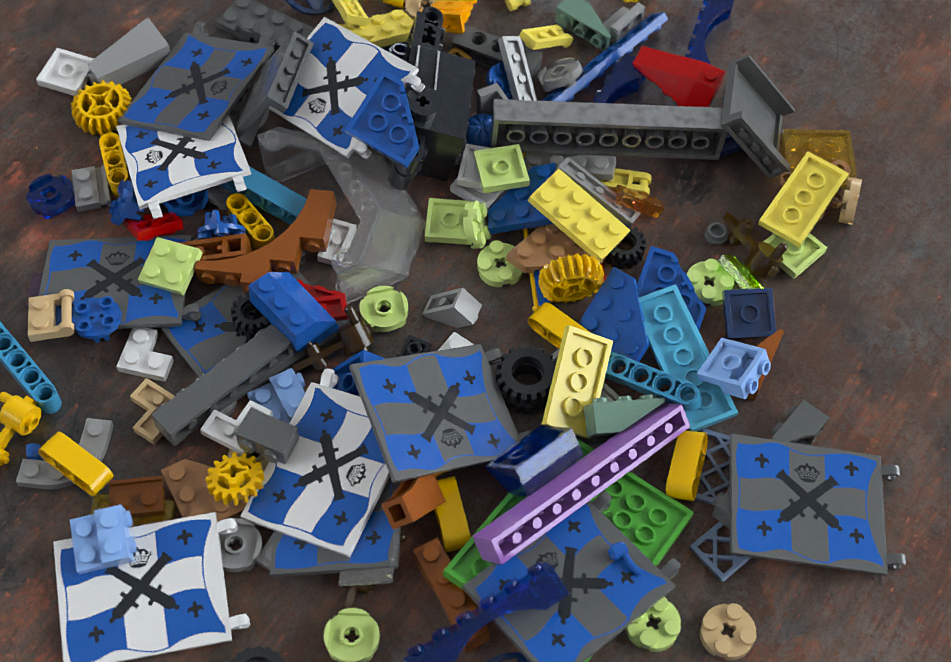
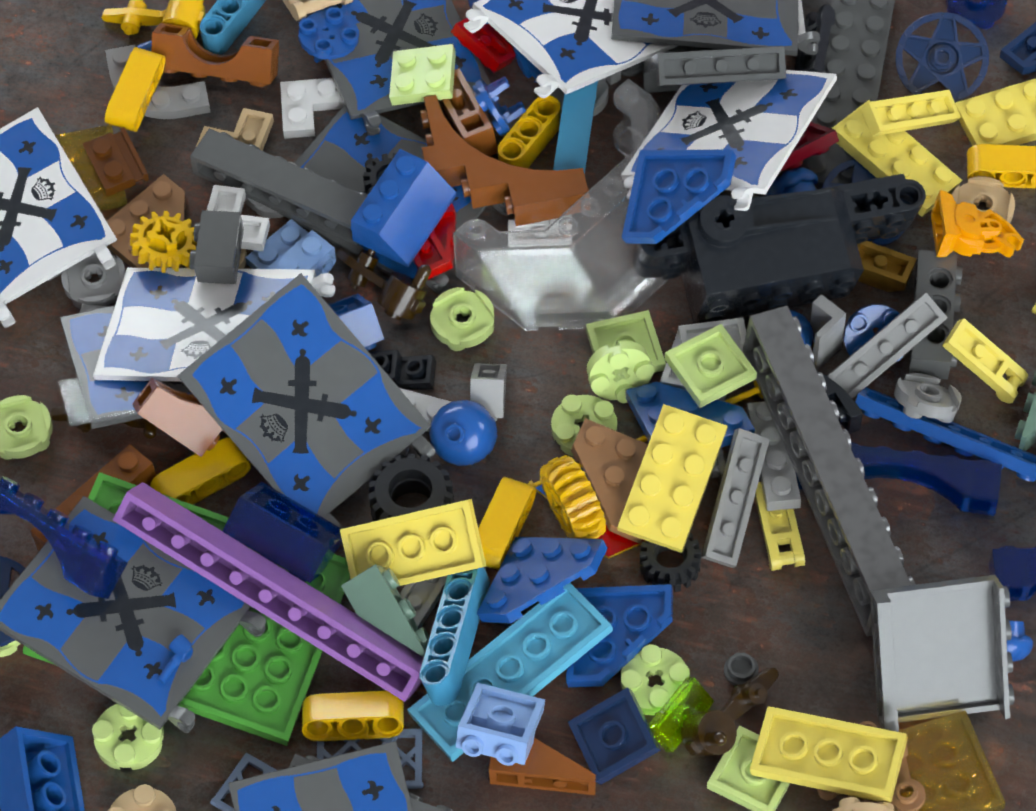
camera: 75 degrees right, 0 degrees up
light blue plate [70,505,137,574] -> none
clear orange slope [616,184,665,218] -> none
red wedge [632,46,726,107] -> none
none -> dark orange arch [151,23,279,87]
none -> blue cylinder [429,400,497,466]

